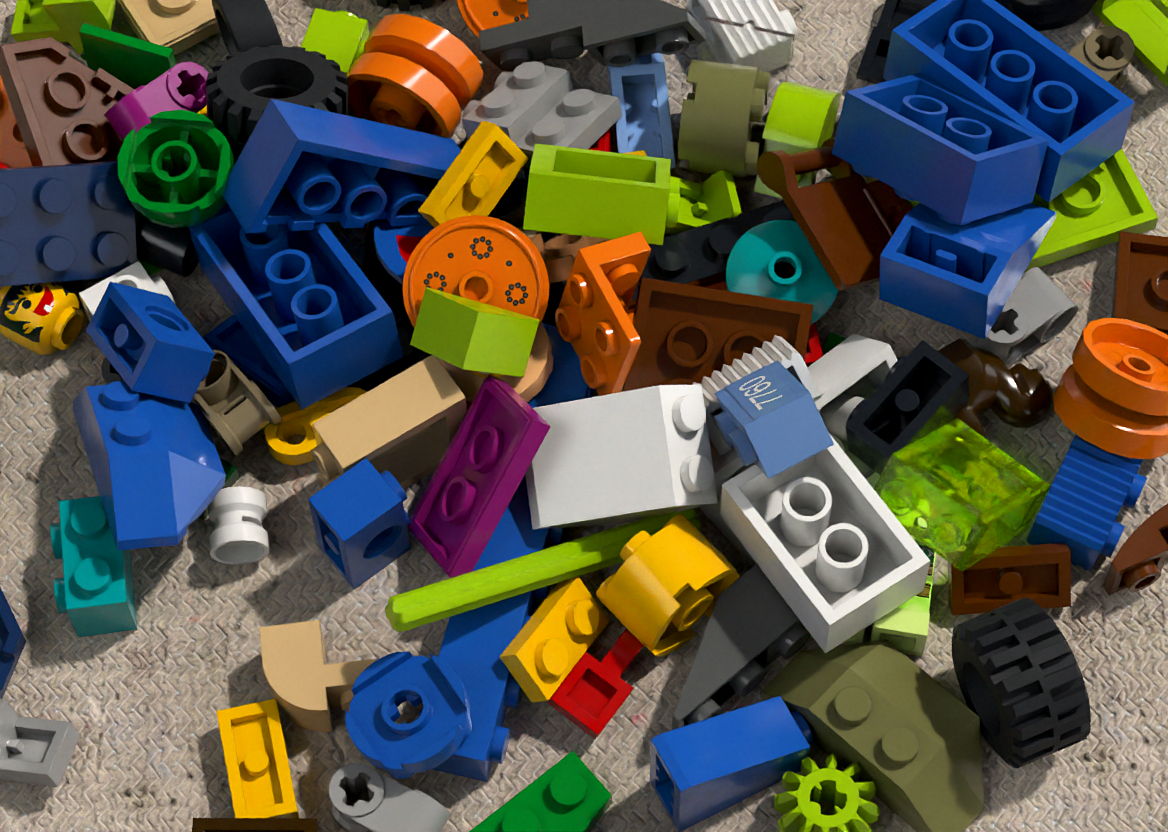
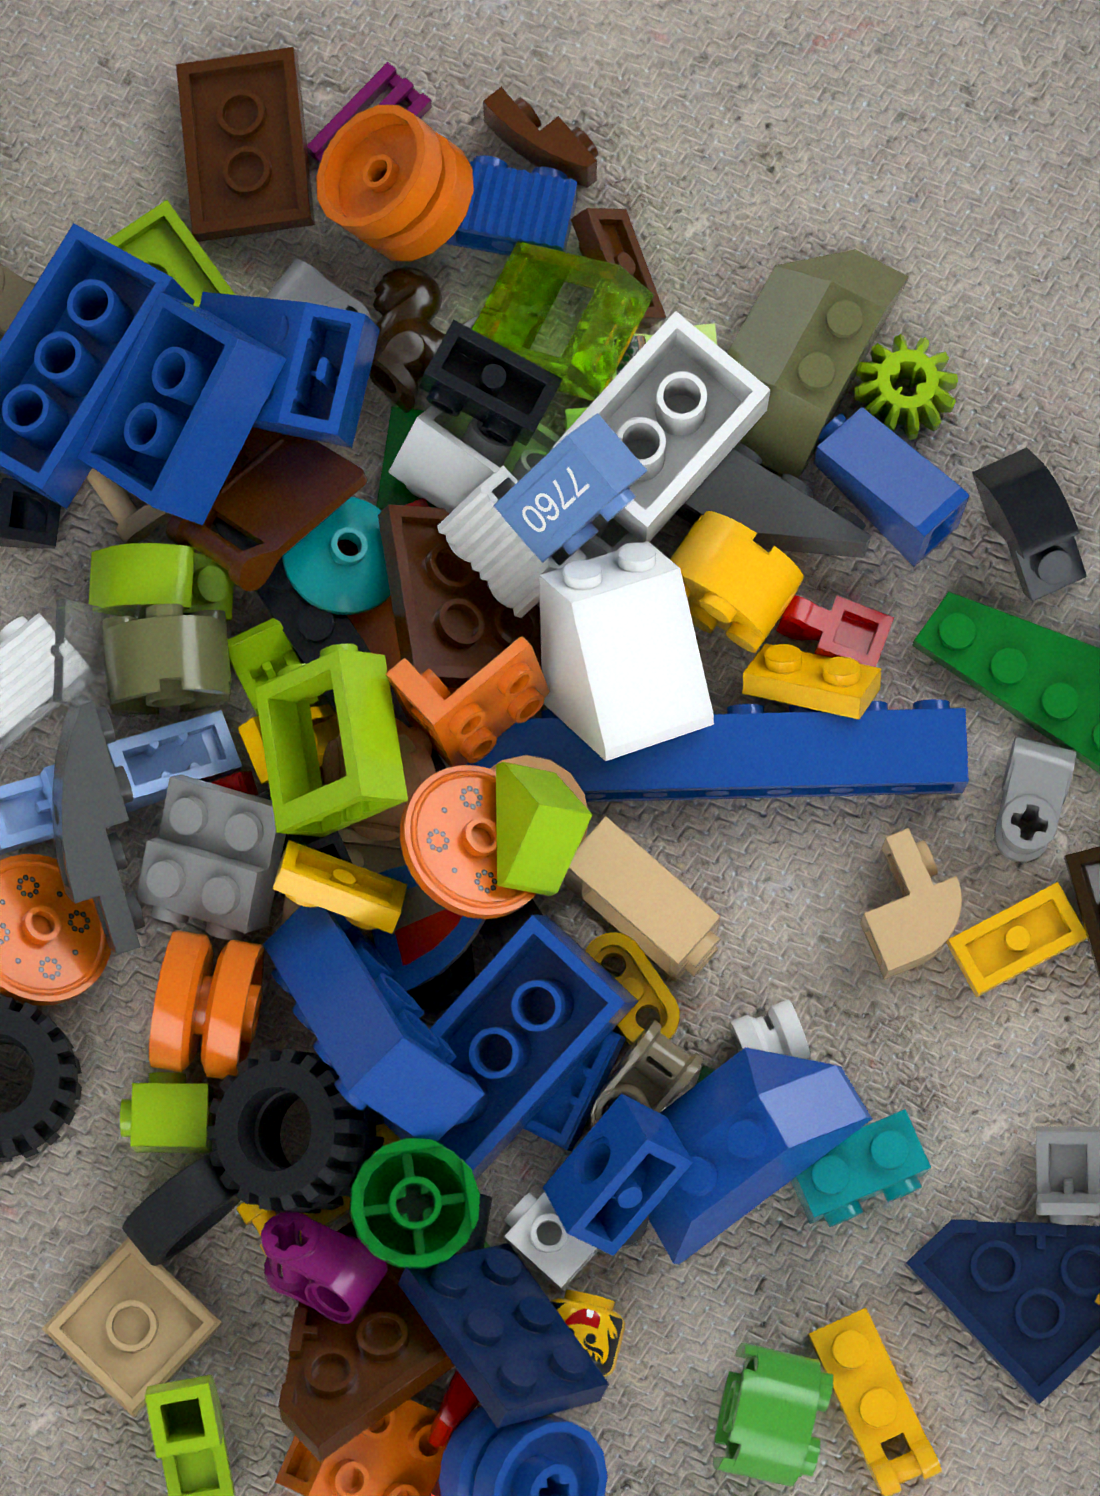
camera: 105 degrees left, 15 degrees up
green piece [79,23,176,89] -> none
blue brick [308,458,411,589] -> none
blue plate [345,651,473,779] -> none
lime axle [385,508,701,632] -> none
magenta tile [407,374,551,578] -> none
black tyre [952,598,1091,768] -> none

